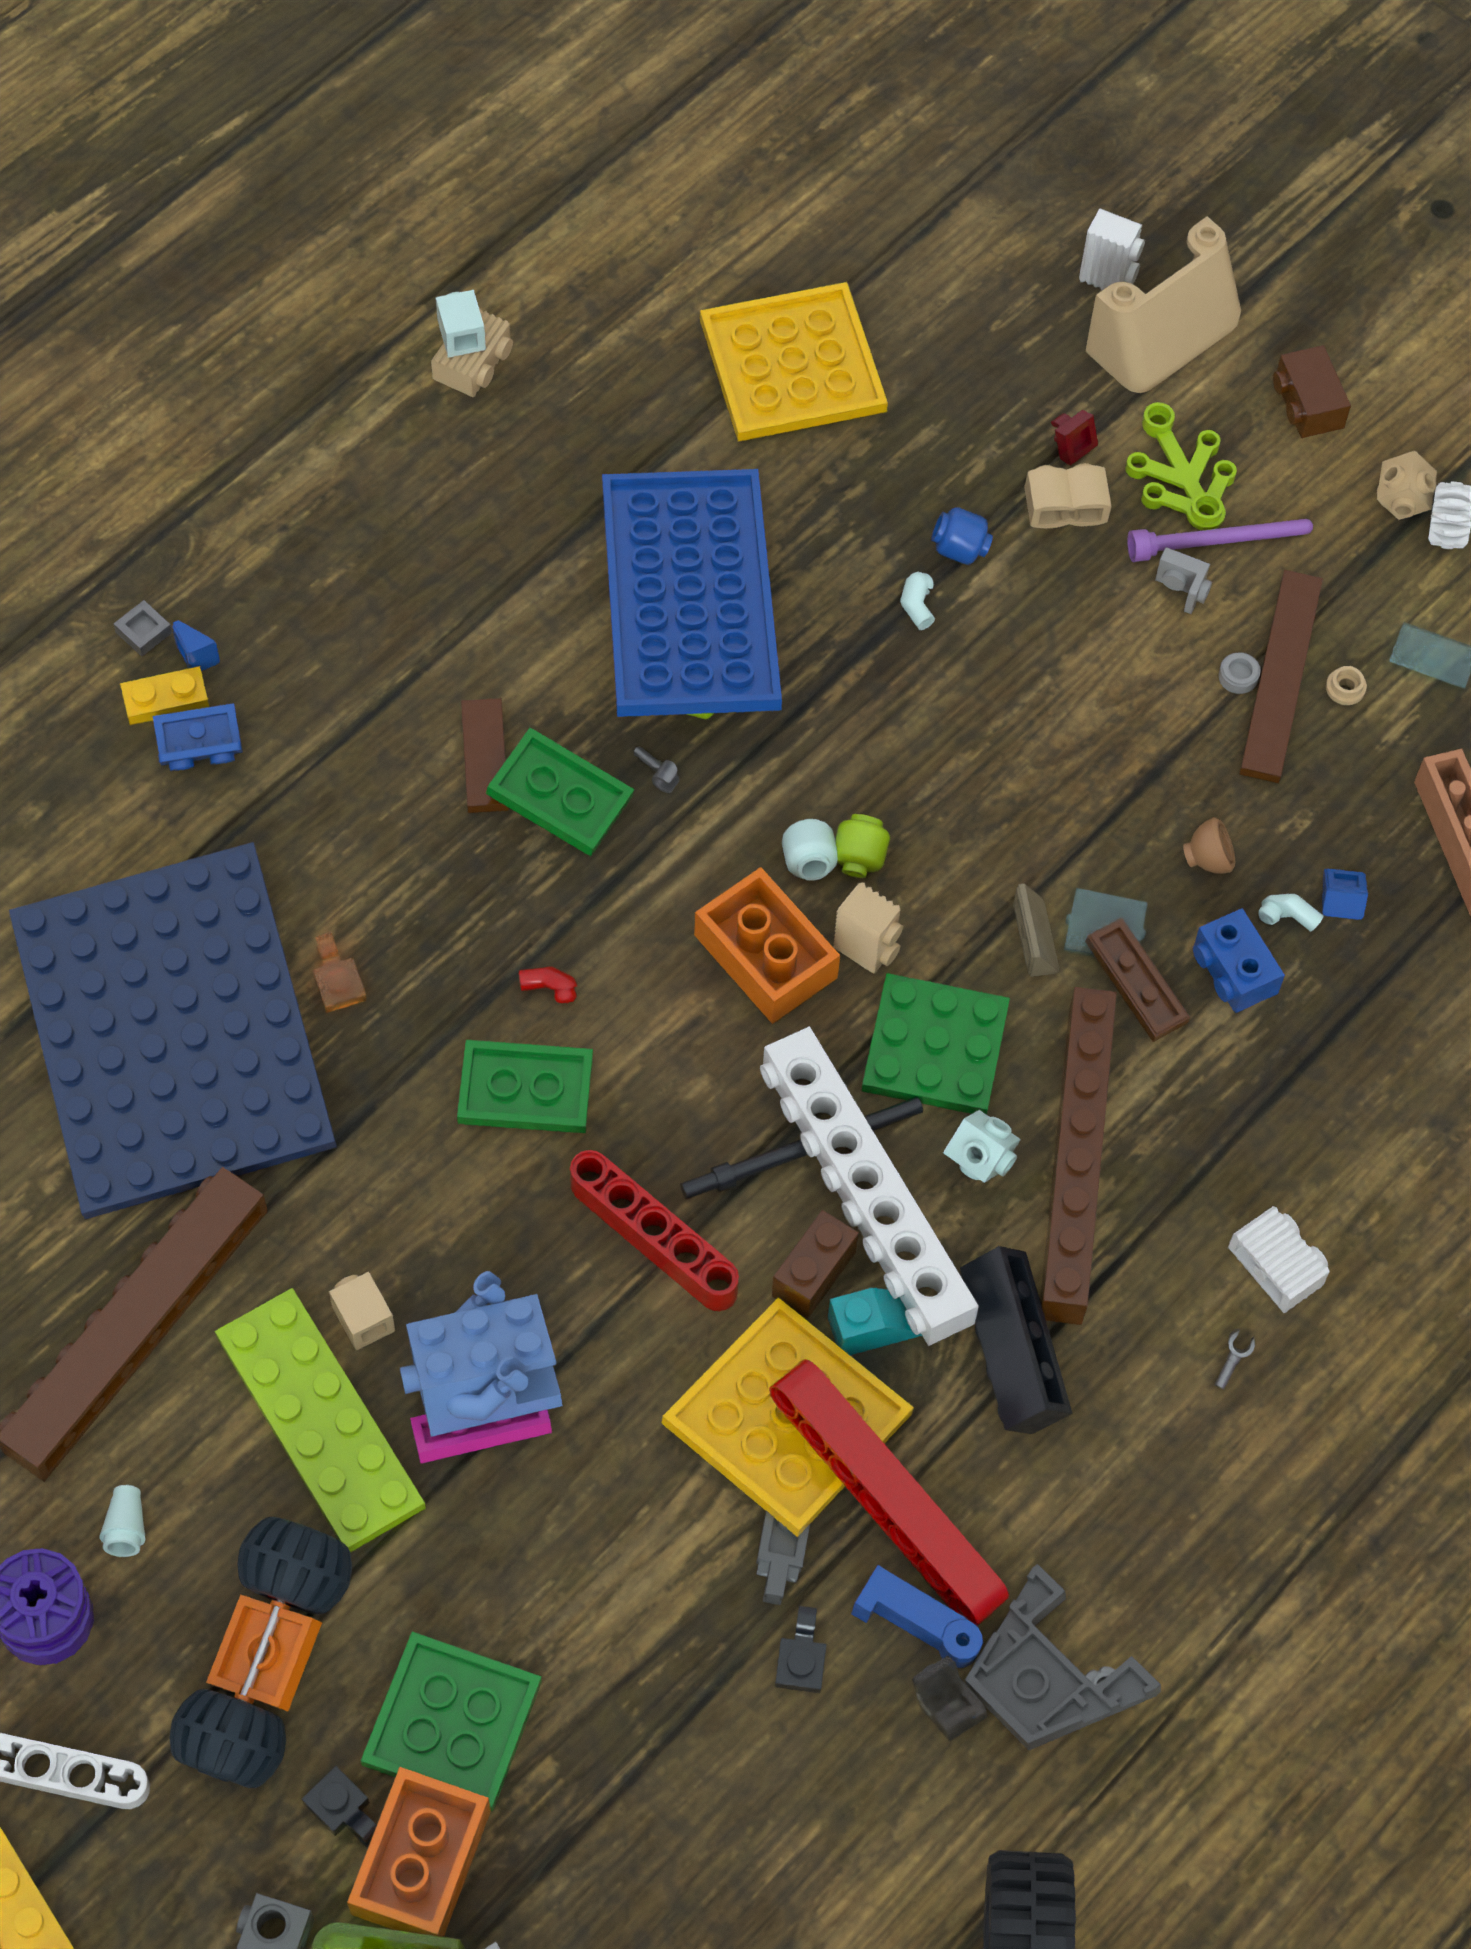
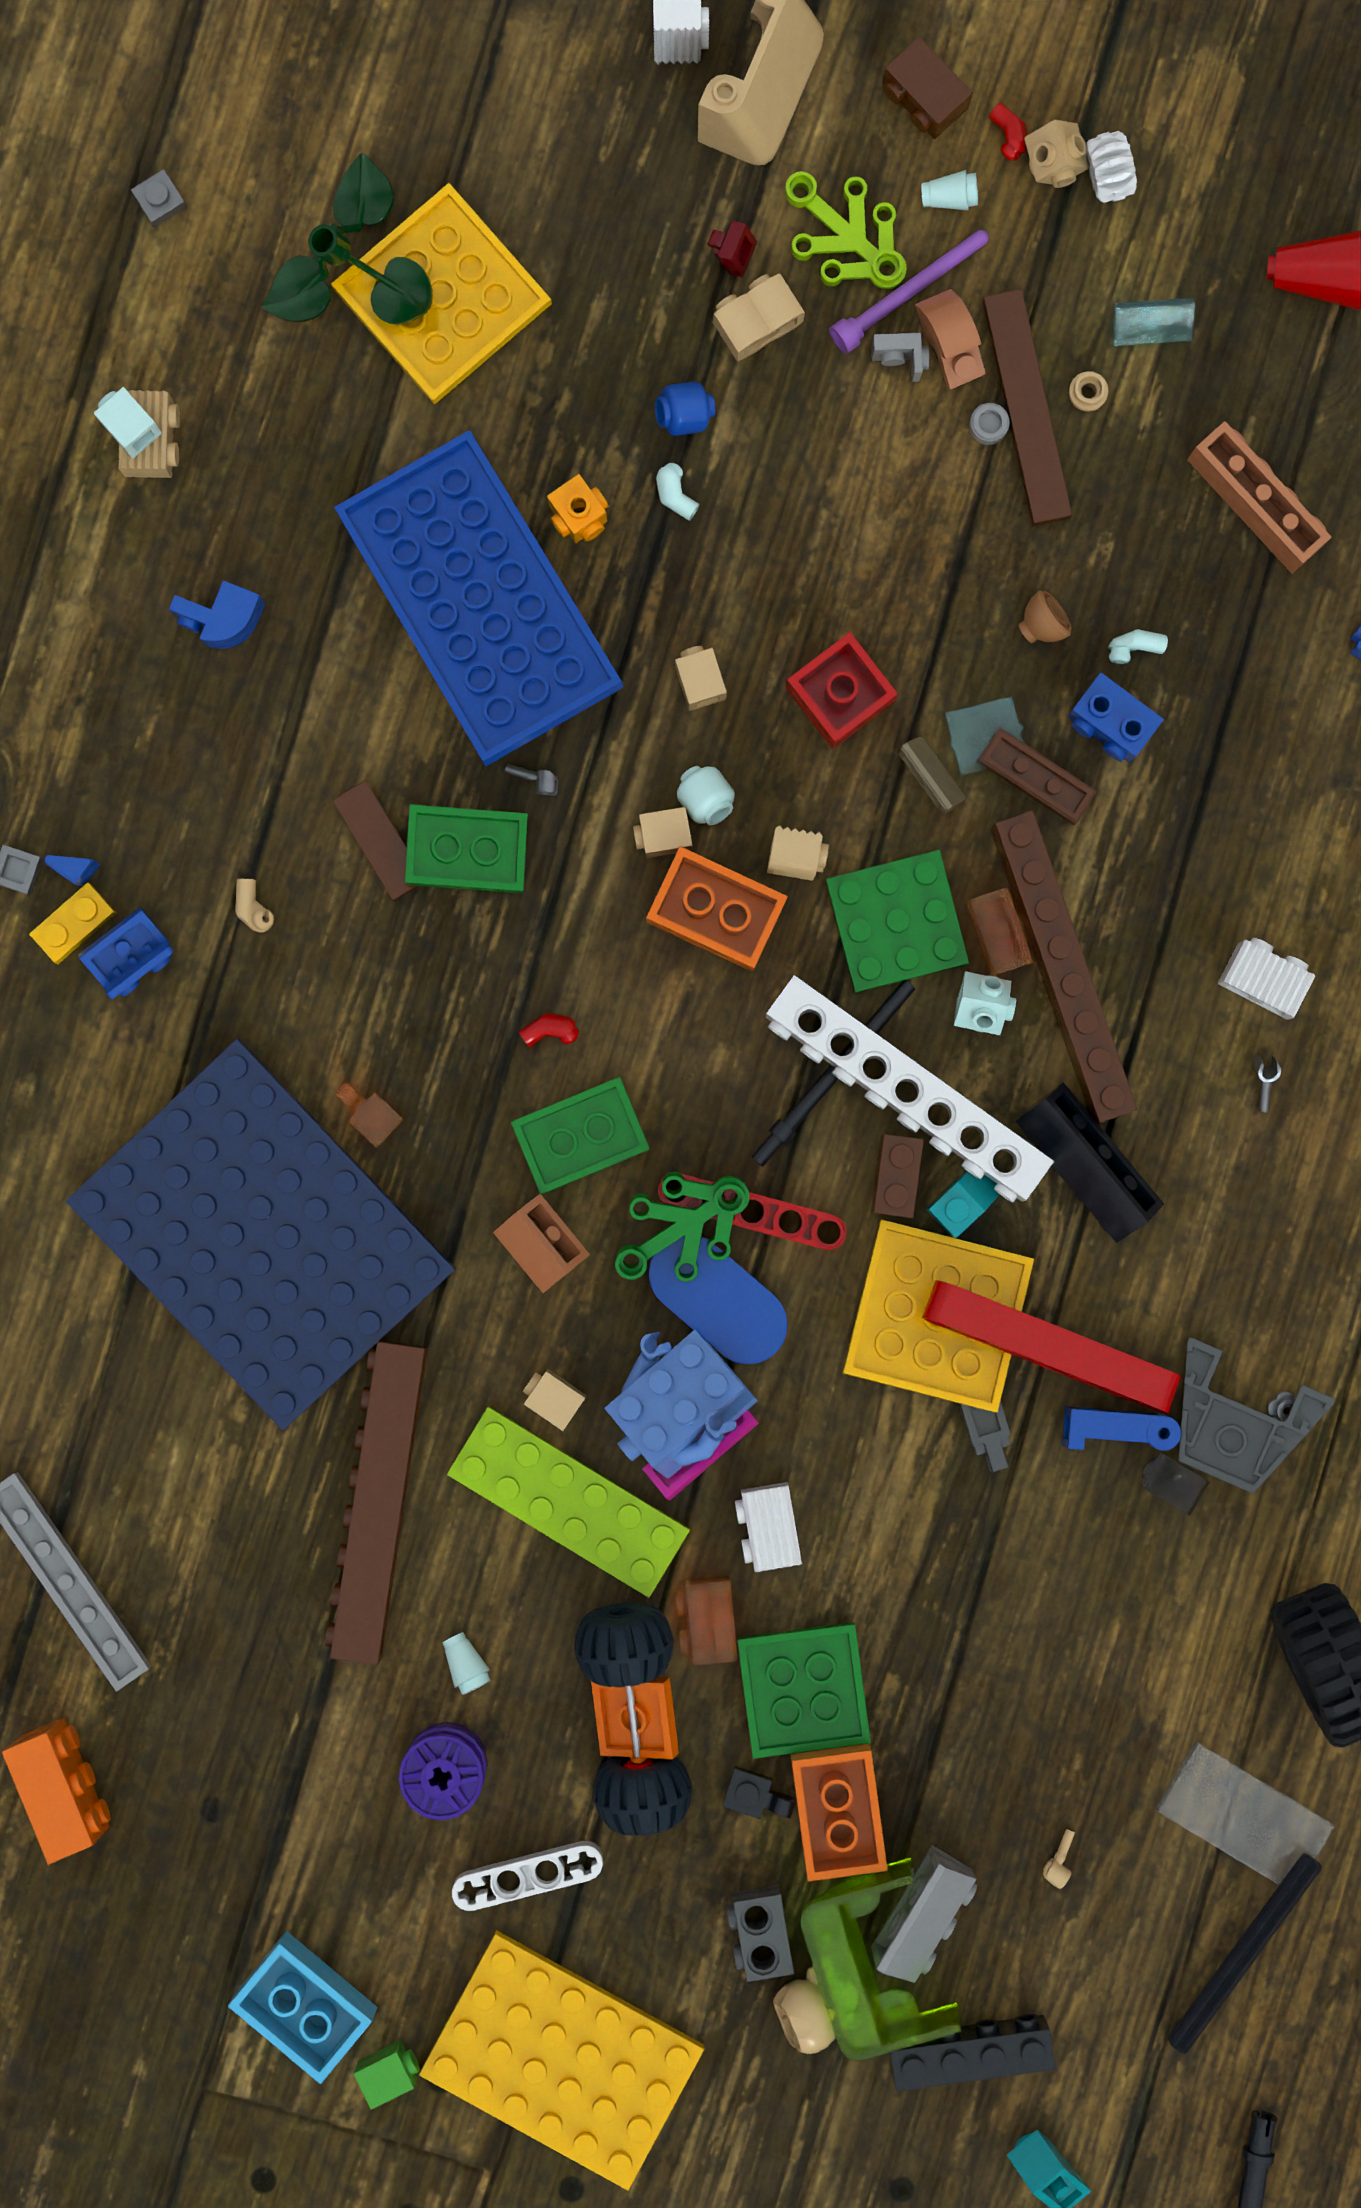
camera: 25 degrees left, 25 degrees up
black plate [775,1606,827,1693] -> none
lime head [835,814,890,878] -> none
blue slope [1322,869,1368,920] -> none
none -> flat silver plate [131,169,187,228]
none -> blue brick [169,580,266,649]
none -> tan arm [235,879,274,932]
none -> dark green plant [262,153,433,325]
none -> nougat brick [493,1194,590,1293]
none -> light orange brick [547,474,609,544]
none -> green plant [615,1172,749,1282]
none -> tan brick [633,807,692,858]
none -> blue tile [649,1236,787,1364]
none -> tan brick [675,646,727,711]
none -> clear orange brick [676,1576,738,1665]
none -> white brick [735,1482,802,1572]
none -> red brick [785,632,898,750]
none -> nougat brick [915,289,986,390]
none -> light aqua cone [922,170,978,211]
none -> clear orange brick [966,887,1033,977]
none -> red arm [988,102,1027,161]

